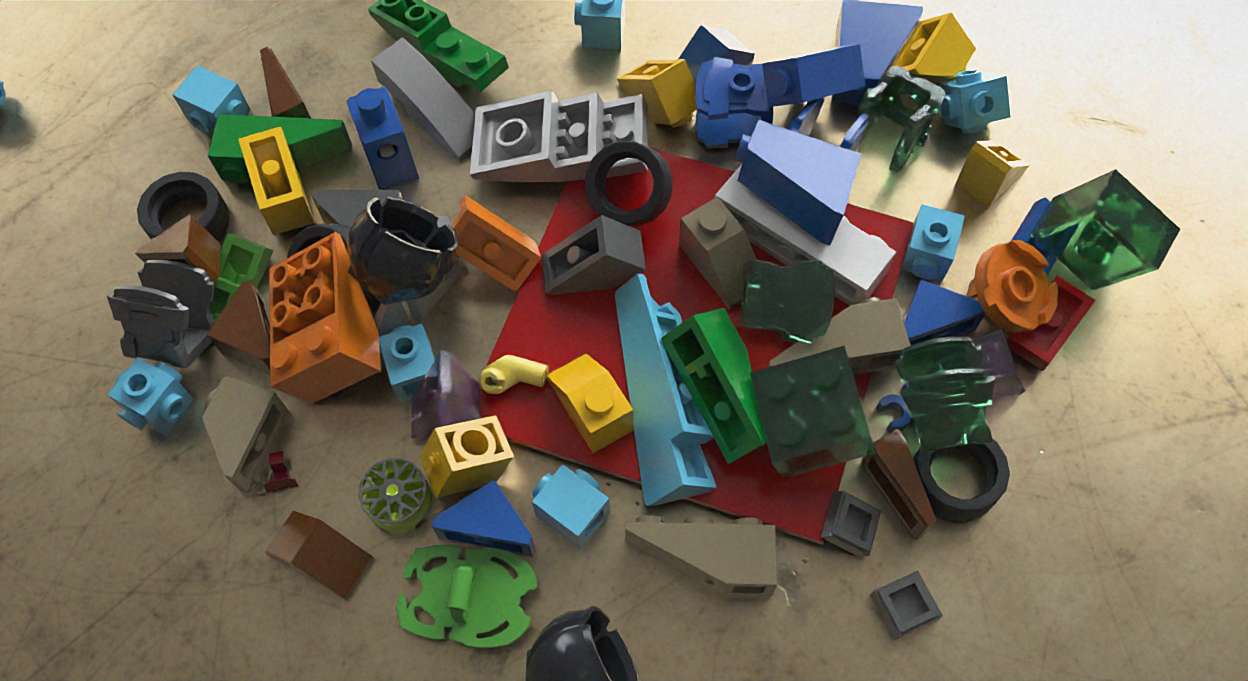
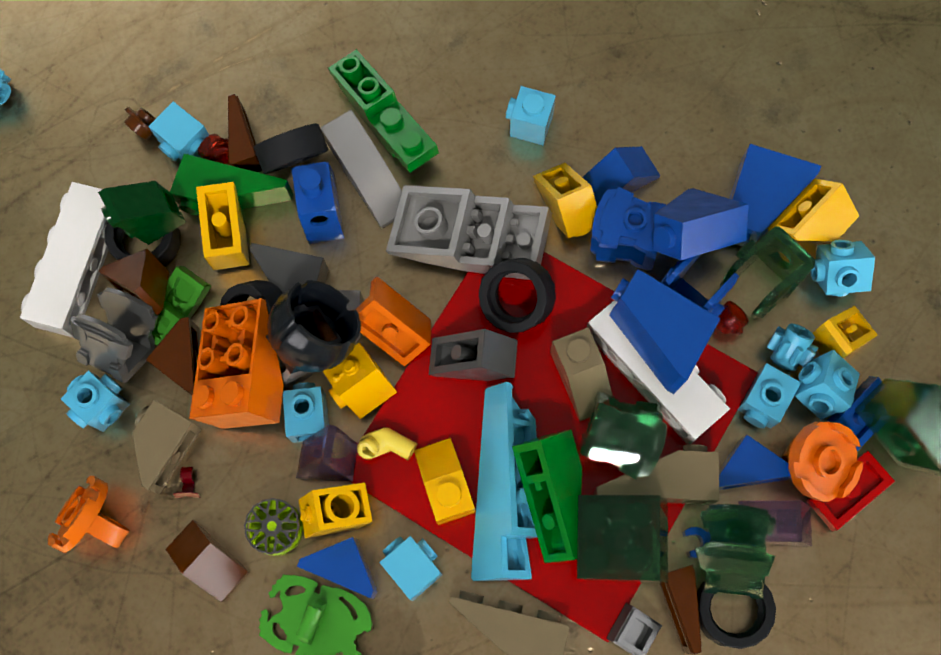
camera: 15 degrees right, 10 degrees up
none -> white brick [20,182,109,338]
none -> orange tile [48,476,130,553]
none -> dark green slope [98,181,186,245]
none -> reddish brown plate [124,107,156,140]
none -> clear red plate [198,134,229,164]
none -> black tyre [254,123,328,174]
none -> yellow head [323,342,397,419]
none -> clear red plate [716,301,749,336]
none -> medium azure gear [767,323,819,371]
none -> medium azure brick [795,350,860,420]

